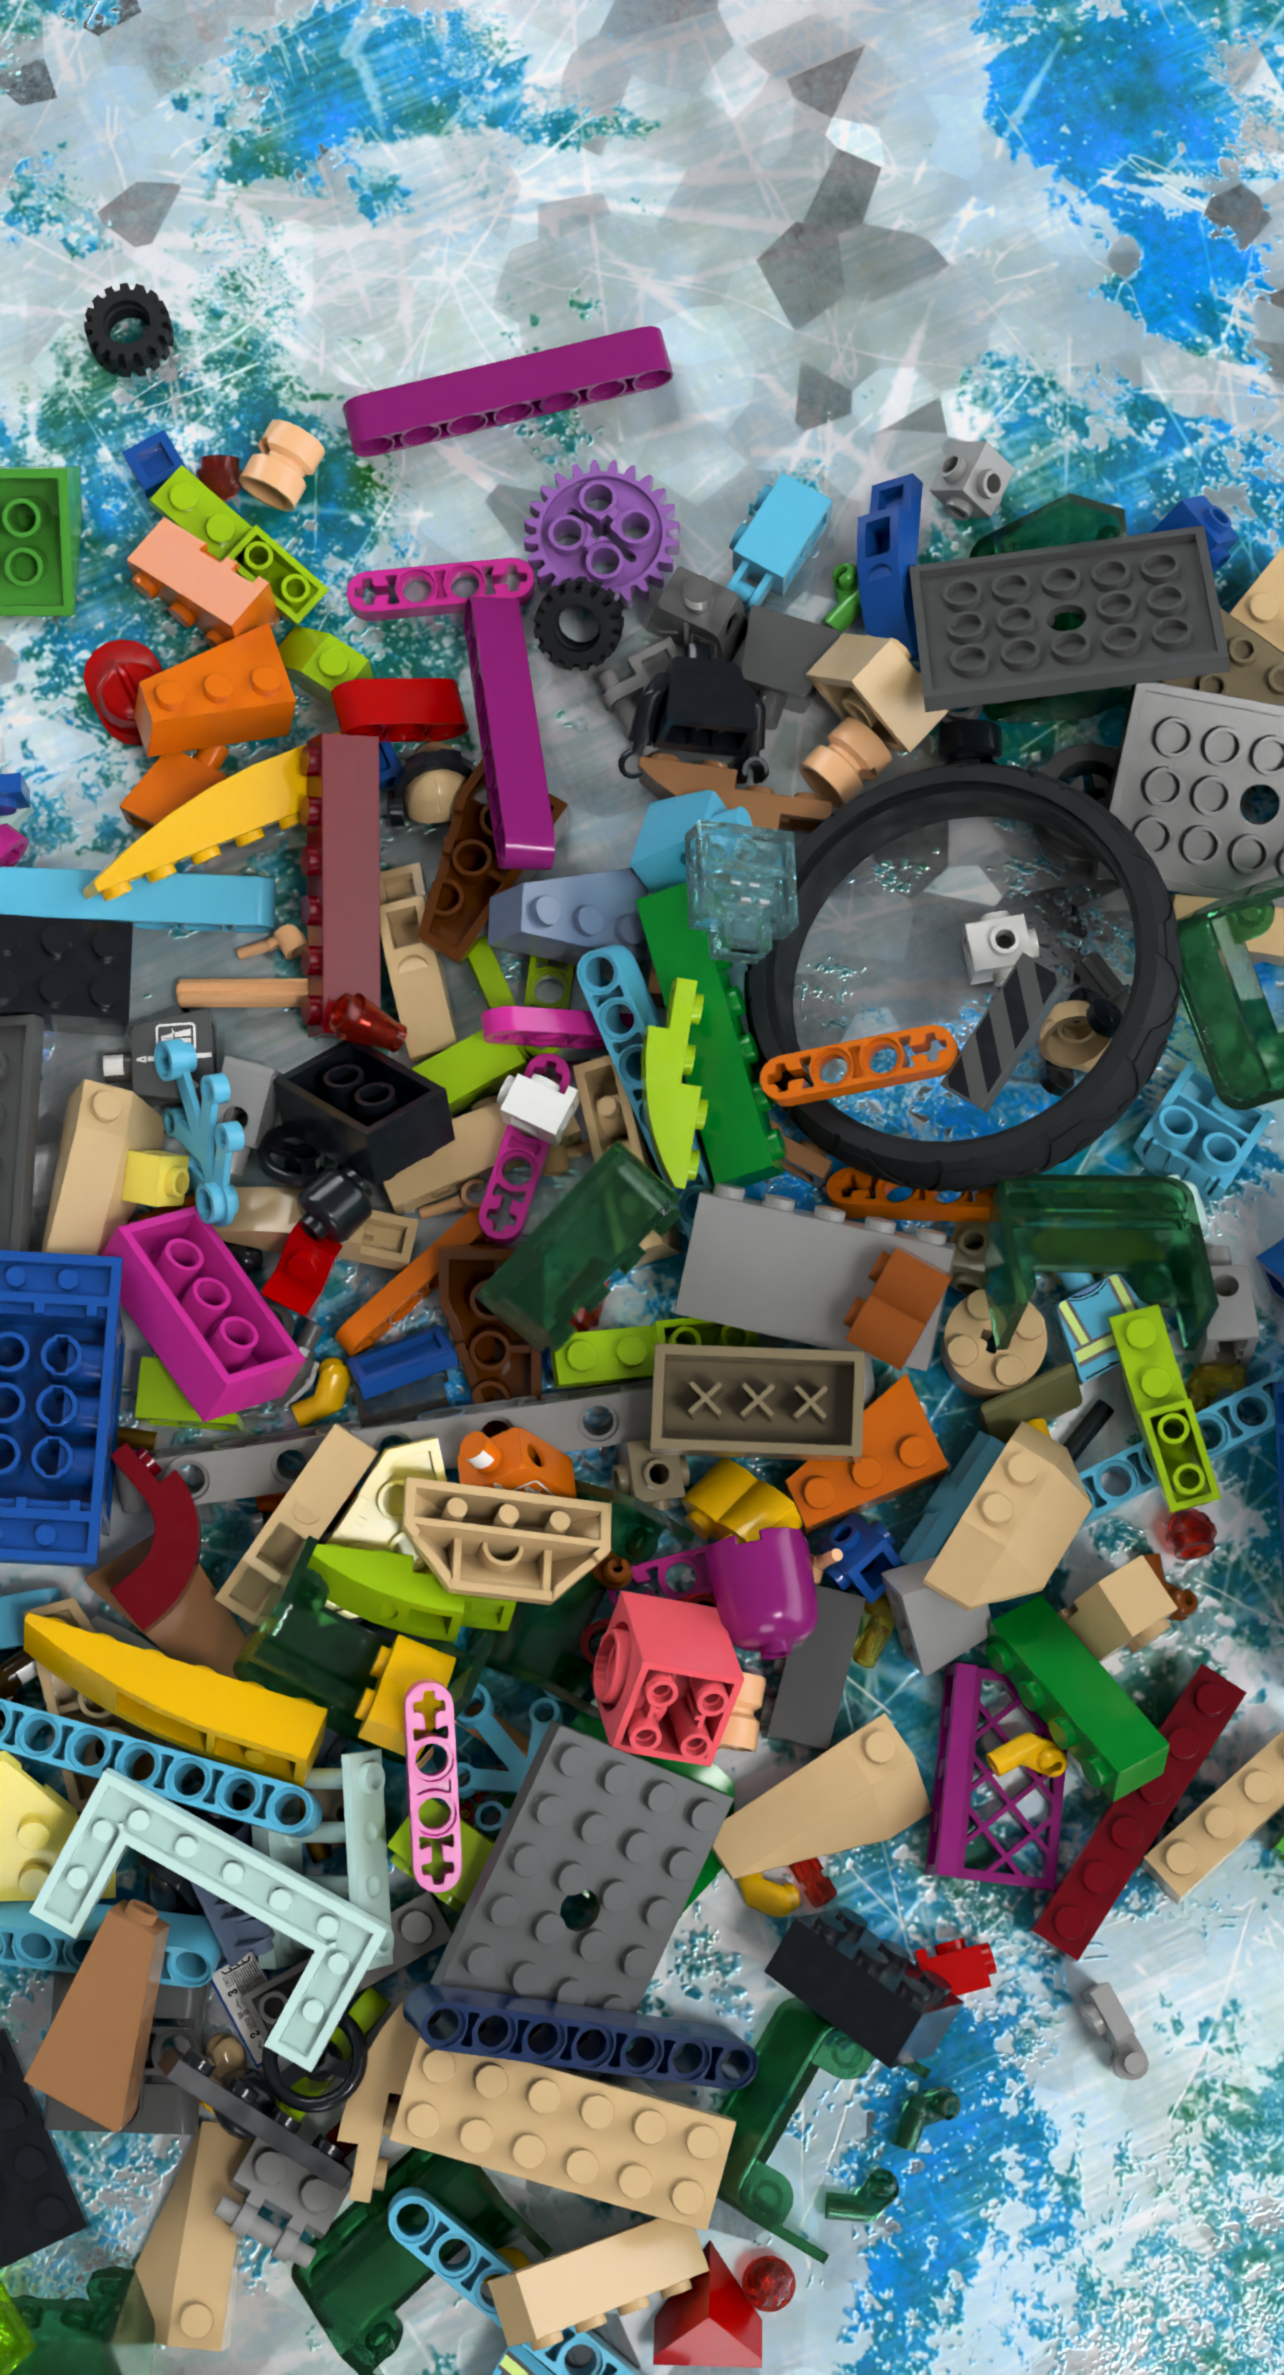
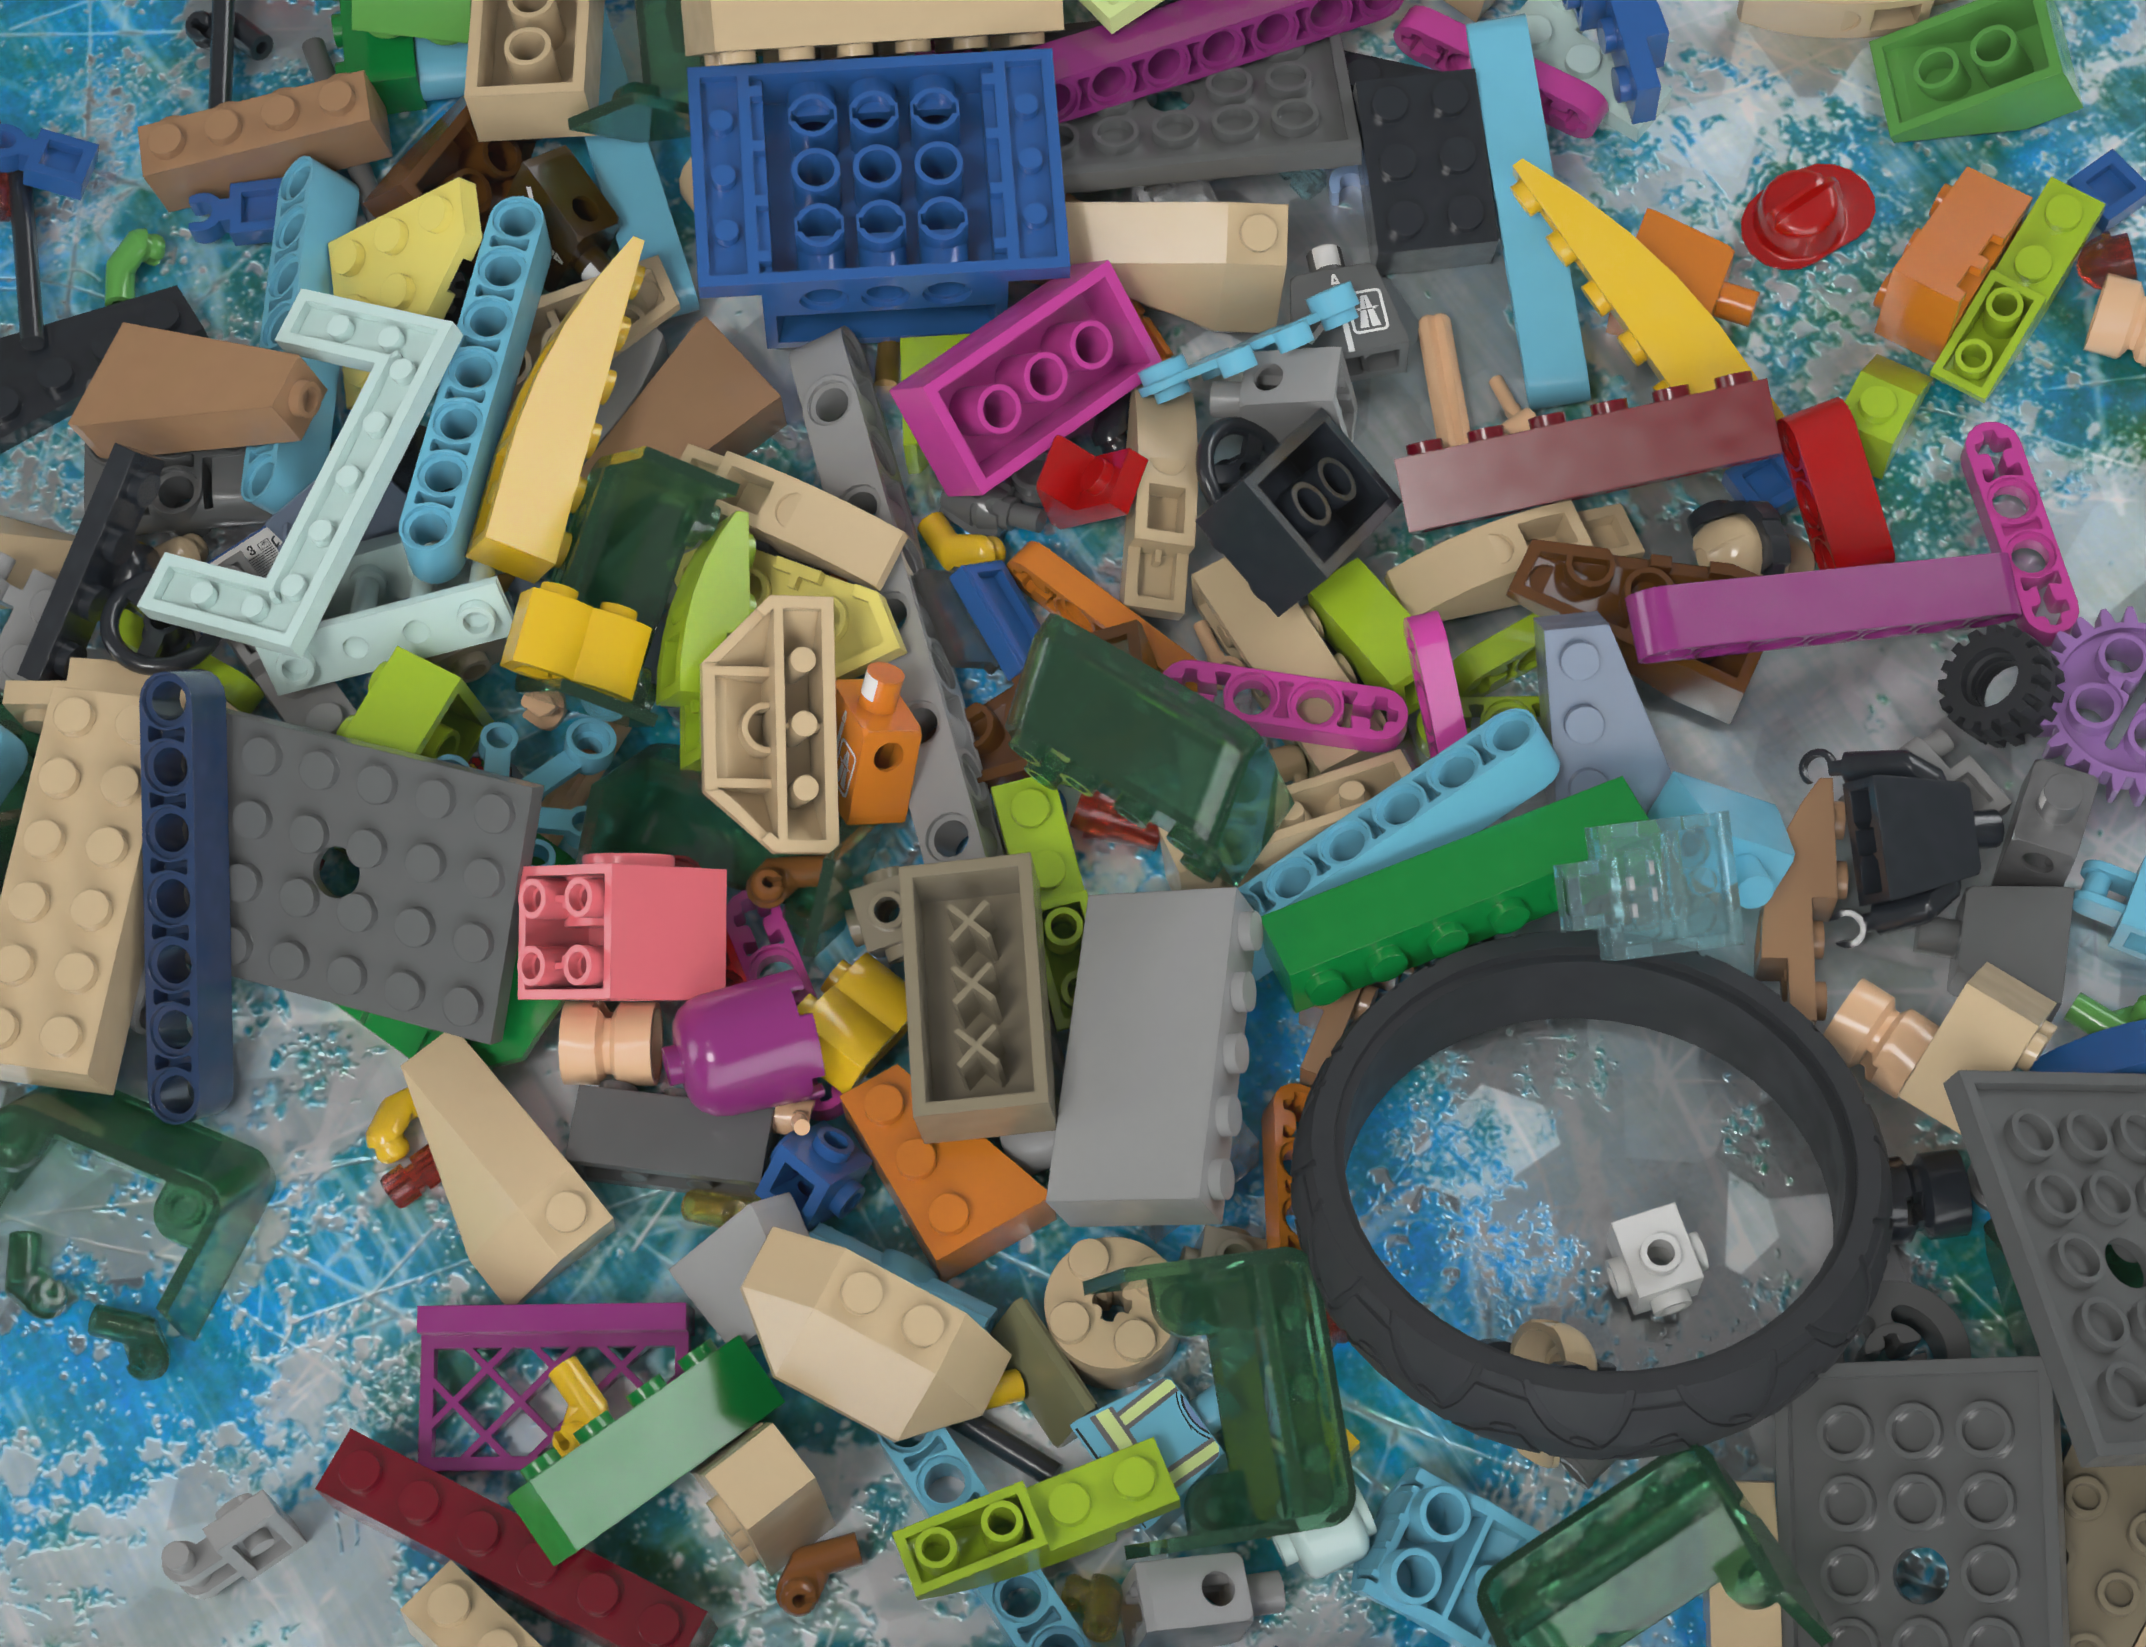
camera: 85 degrees right, 10 degrees down
dark red arch [110,1442,202,1633] -> none
light yellow plate [121,1150,190,1207] -> none
orange wedge [134,622,296,757] -> none
black head [297,1167,373,1244] -> none
clear red cone [329,993,407,1053] -> none
beam [403,1678,462,1893] -> none
white brick [497,1073,580,1147] -> none
lime slope [641,977,708,1190] -> none
orange beam [760,1025,960,1106] -> none
black brick [764,1908,964,2069] -> none
dark orange brick [843,1245,954,1370] -> none
red brick [912,1937,997,1996] -> none
dark grey tile [940,952,1070,1113] -> none
clear red plate [1165,1508,1217,1561] -> none

